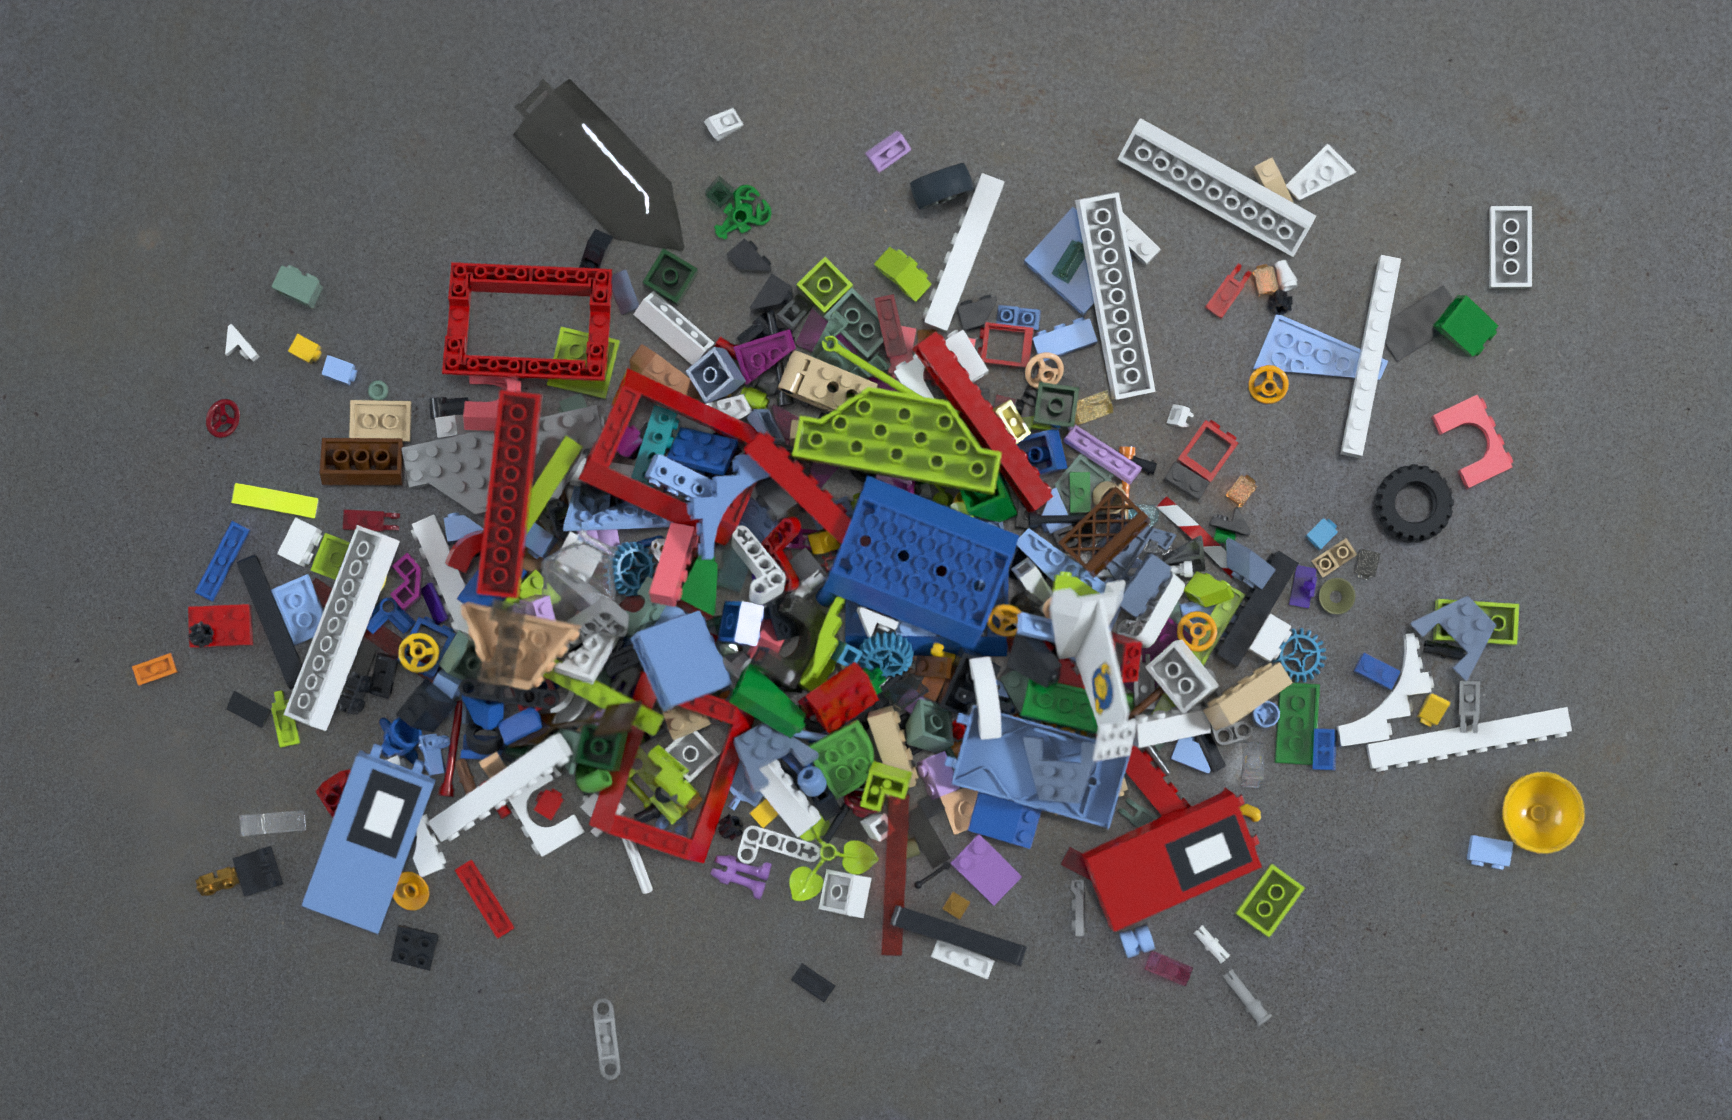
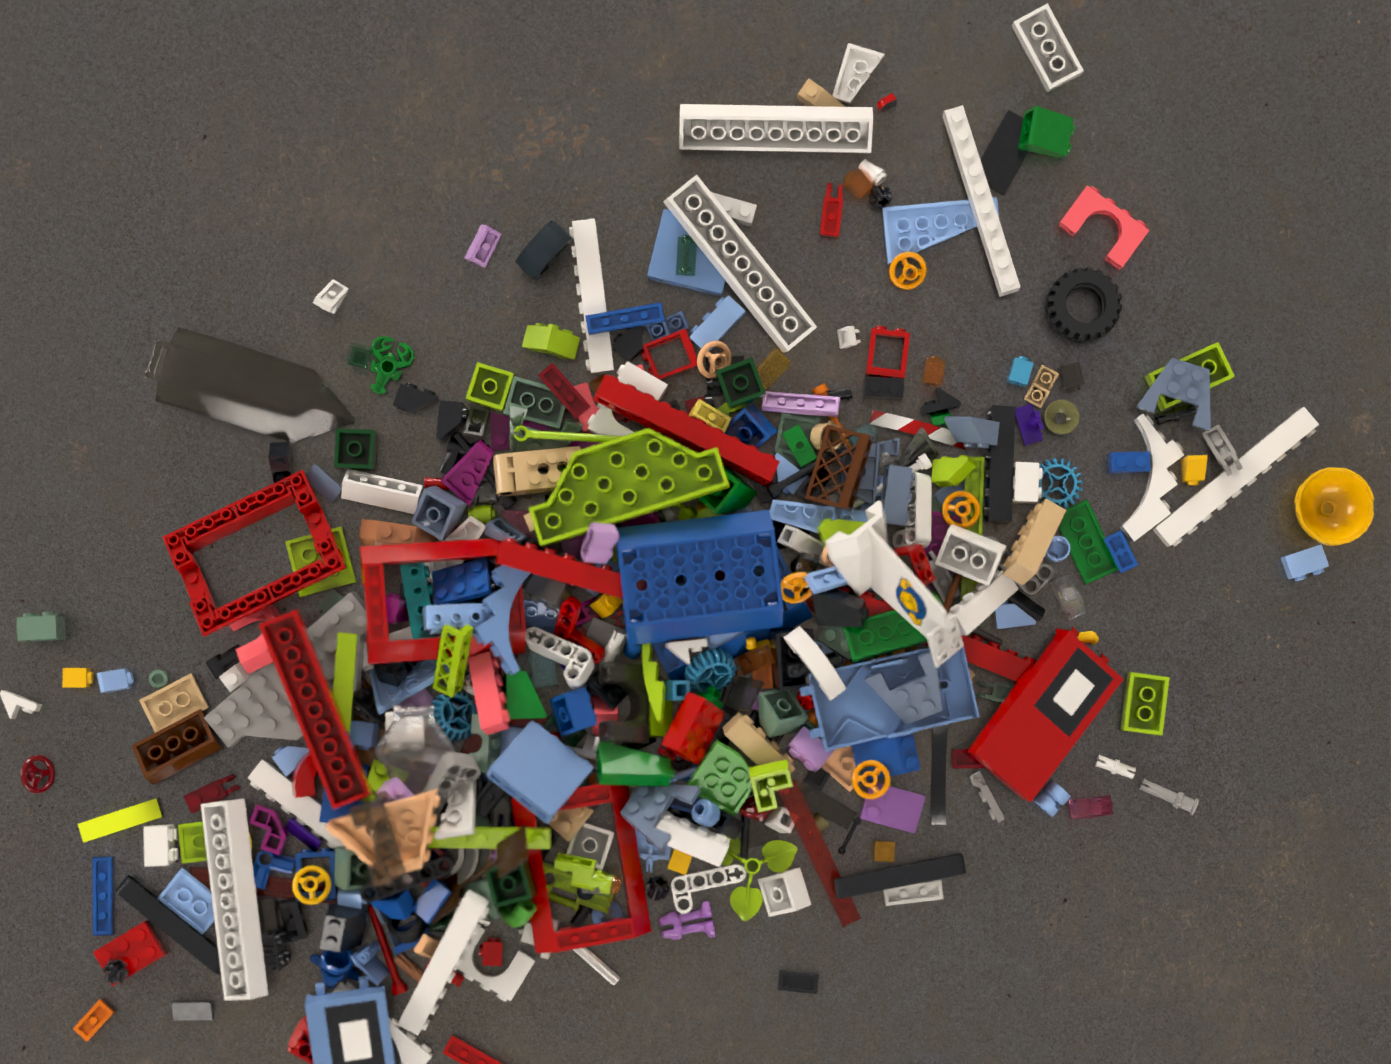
camera: 30 degrees left, 0 degrees up
lime hinge [271,690,301,748] -> none
none -> lime fence [433,624,474,698]
none -> lavender brick [581,523,619,564]
none -> blue tile [585,302,665,335]
none -> light orange piece [852,760,891,799]
none -> red tile [877,93,897,112]
none -> black sticker [931,724,948,825]

